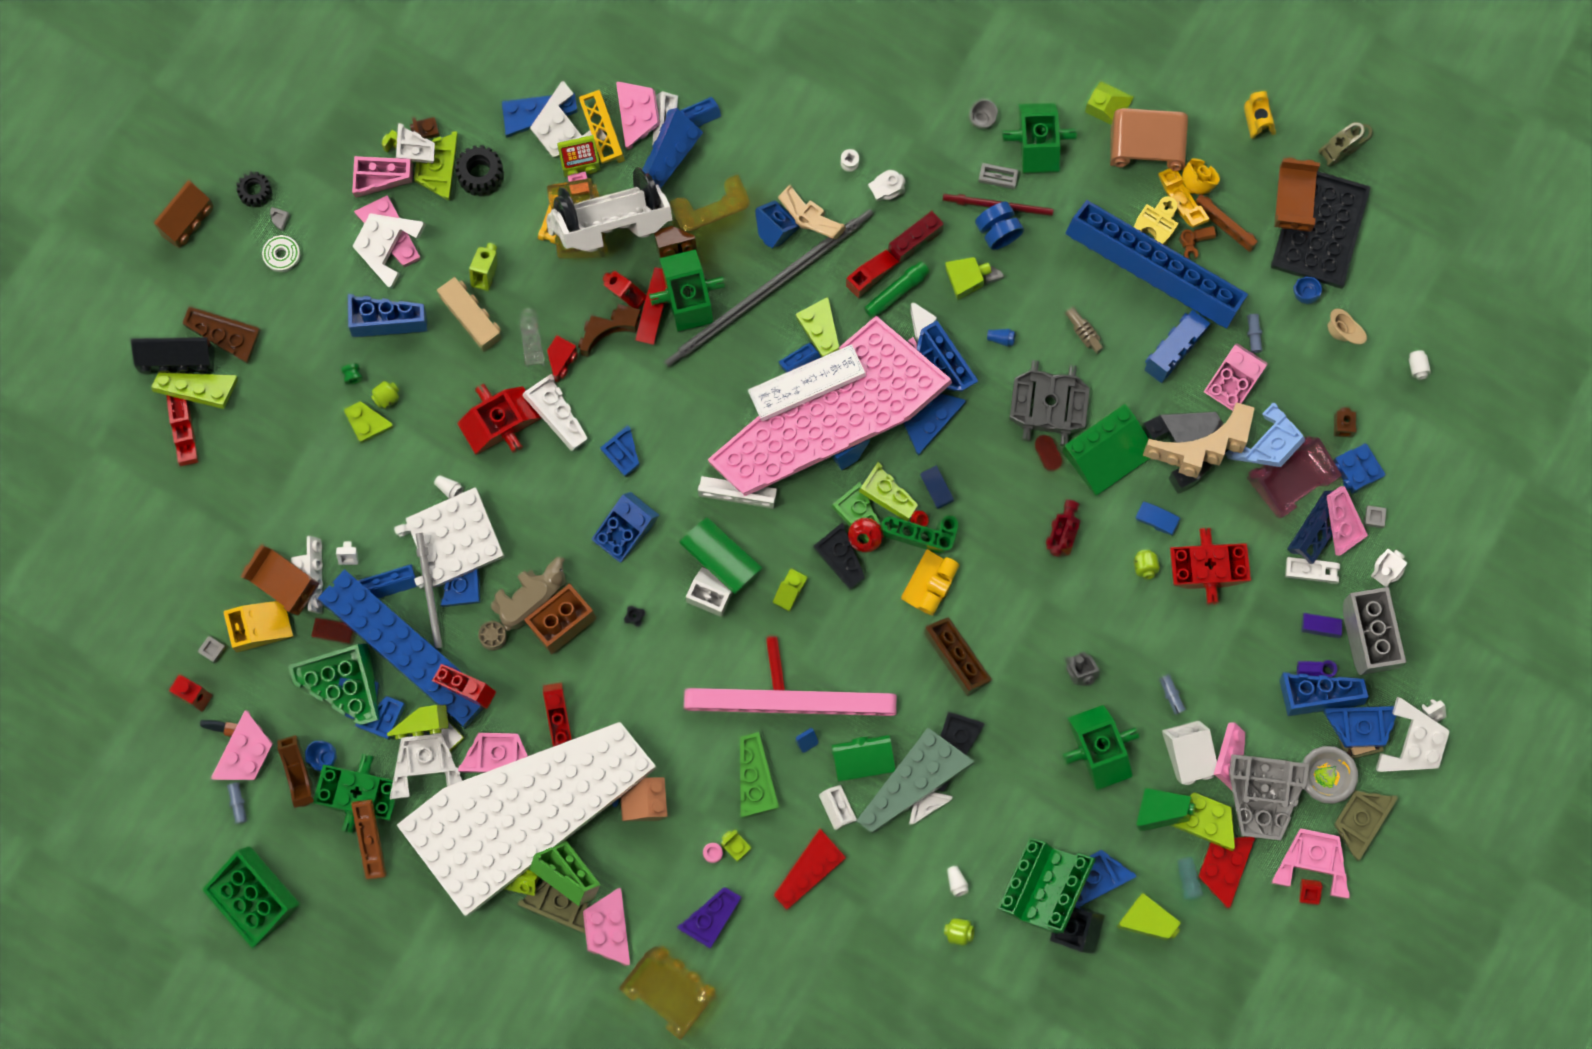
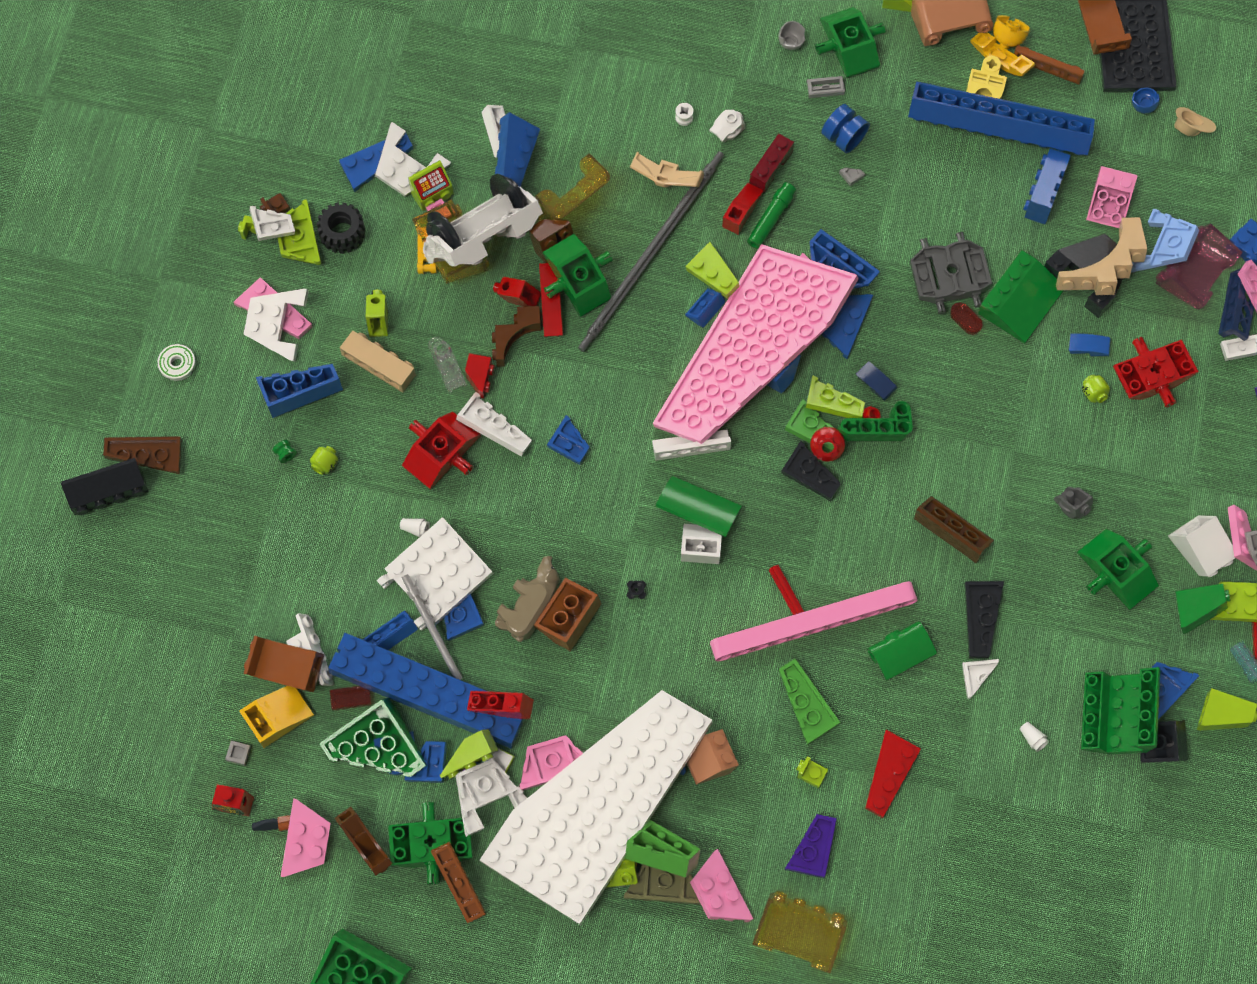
camera: 15 degrees left, 5 degrees down
lime wing [151,373,238,409] -> none
dark orange slope [154,180,213,248] -> none
red slope [166,395,199,467] -> none
sand blue pin [227,782,248,824] -> none
black tyre [236,171,272,208] -> none
light grey tile [270,207,290,231] -> none
blue hair [305,740,337,771] -> none
white tile [336,541,359,565] -> none
lime wing [343,401,394,444] -> none
bright pink wedge [352,156,413,198] -> none
dark tan wheel [478,621,507,651] -> none
red slope [543,682,572,747] -> none
yellow fence [579,90,625,164] -> none
blue slope [591,492,660,563] -> none
bright pink wing [616,82,660,150] -> none
blue slope [680,97,721,127] -> none
bright pink tile [703,843,723,863] -> none
white tile [748,344,866,422] -> none
blue slope [755,200,800,248] -> none
lime slope [773,568,808,612] -> none
blue slope [795,728,819,753] -> none
white slope [819,785,857,830] -> none
sand green wing [856,728,975,834] -> none
yellow panel [901,549,960,616] -> none
white slope [910,303,937,344] -> none
dark red bar [942,193,1054,216] -> none
lime head [944,918,975,946] -> none
lime torso [945,257,992,300] -> none
blue cone [987,329,1016,347] -> none
dark red brick [1046,499,1081,557] -> none
dark tan hinge [1065,307,1103,354] -> none
sand blue pin [1159,674,1186,715] -> none
dark orange bar [1179,226,1216,259] -> none
sand blue pin [1247,314,1263,353] -> none
reddish brown brick [1334,407,1357,438] -> none

